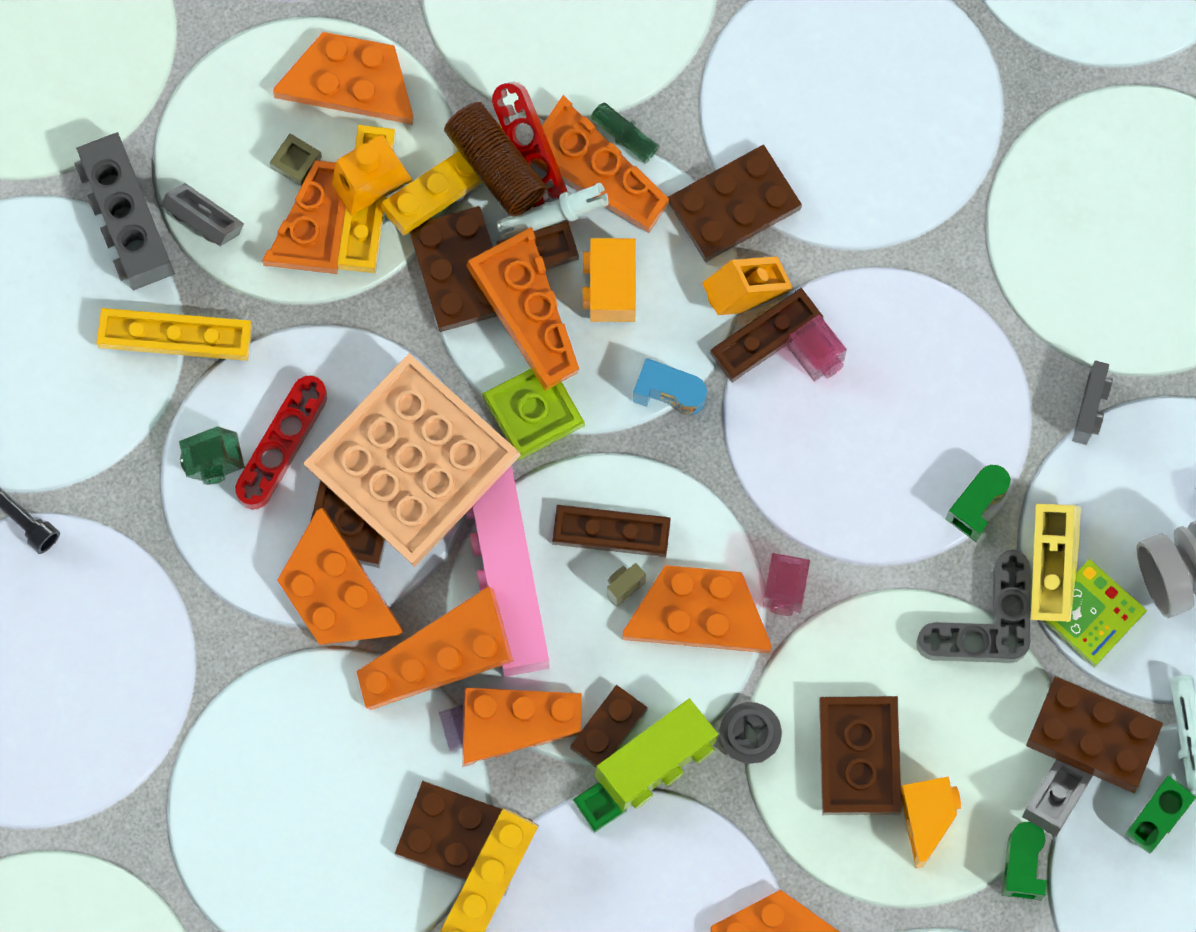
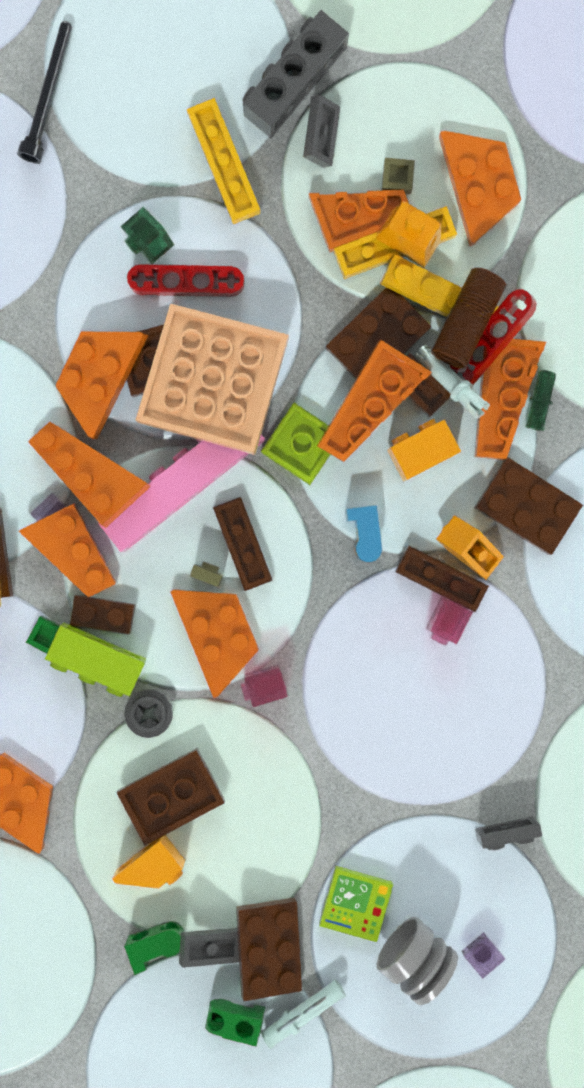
camera: 65 degrees right, 15 degrees up
dark grey beam [916,550,1030,663] -> none
green leg [945,464,1011,542] -> none
light yellow slope [1031,504,1081,622] -> none

